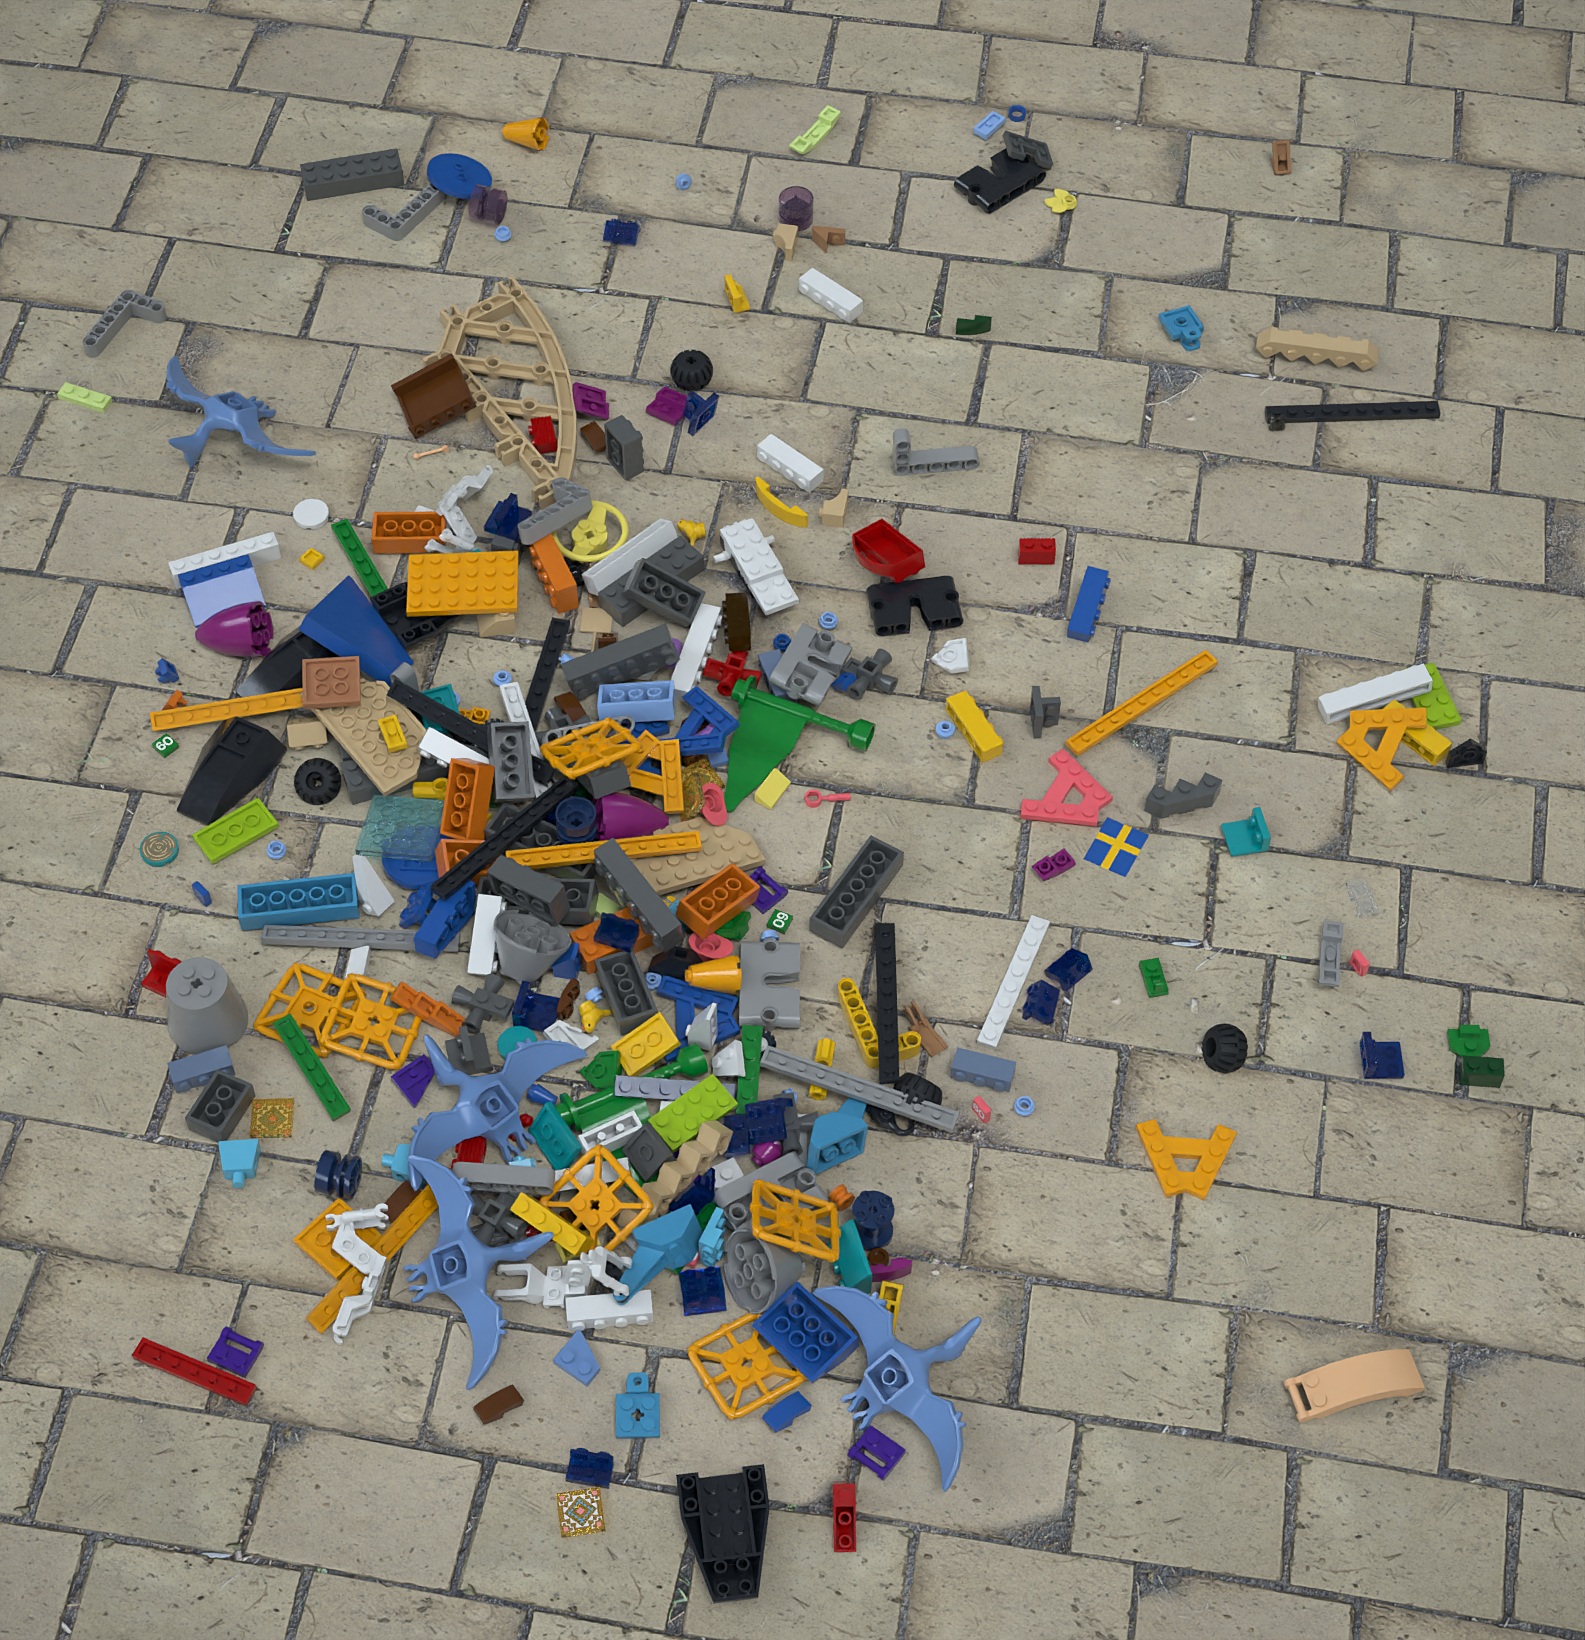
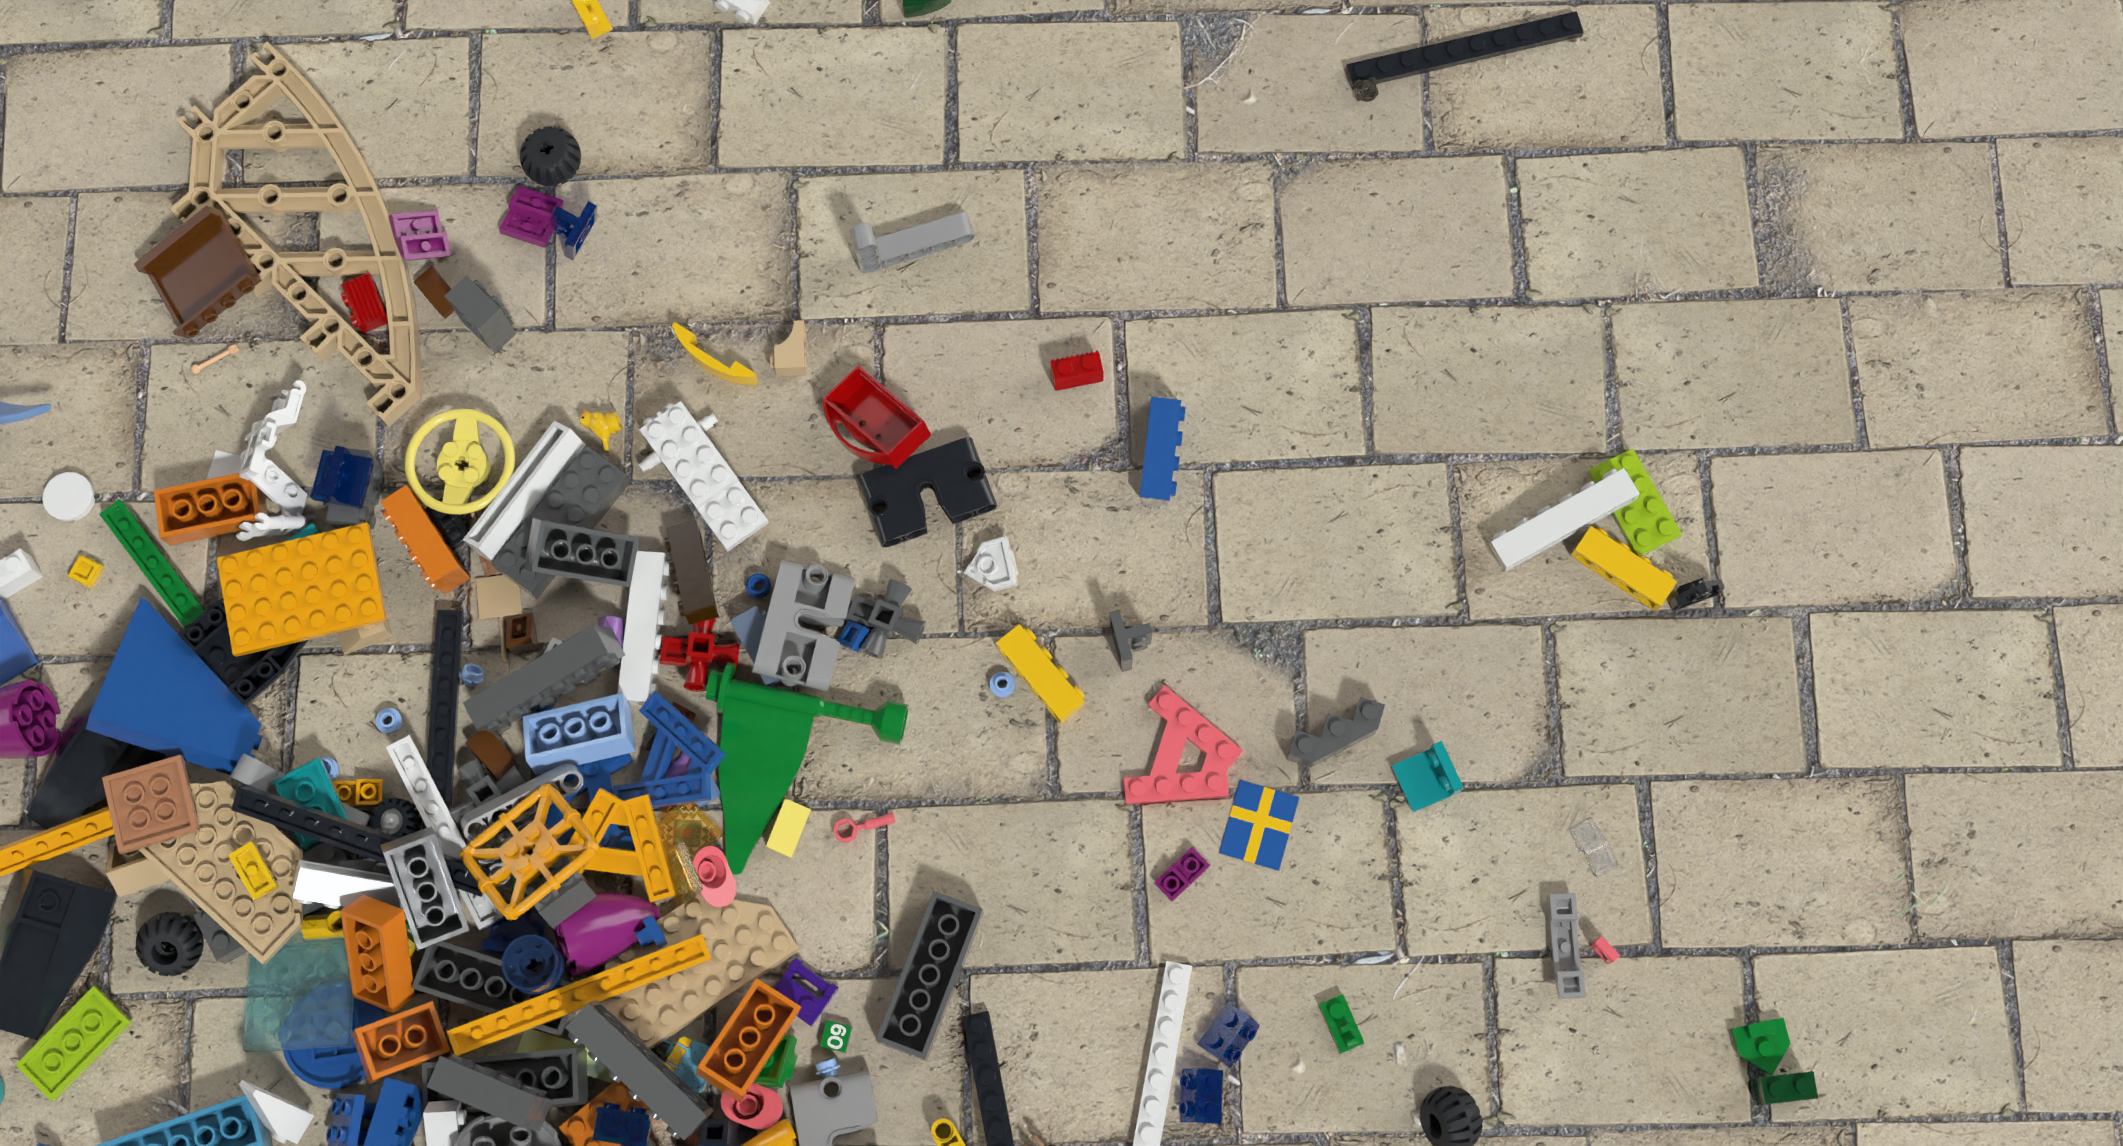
camera: 10 degrees left, 20 degrees up
light blue plate [267,841,286,859] -> none
black plate [430,775,579,901] -> none
light grey beam [518,477,593,545] -> none
white brick [757,434,824,493] -> none
light blue plate [819,612,838,629] -> none
light orange plate [1065,649,1218,757] -> none
light orange plate [1336,707,1427,791] -> none
clear blue bracket [1359,1032,1405,1079] -> none
none -> blue tile [635,915,668,949]

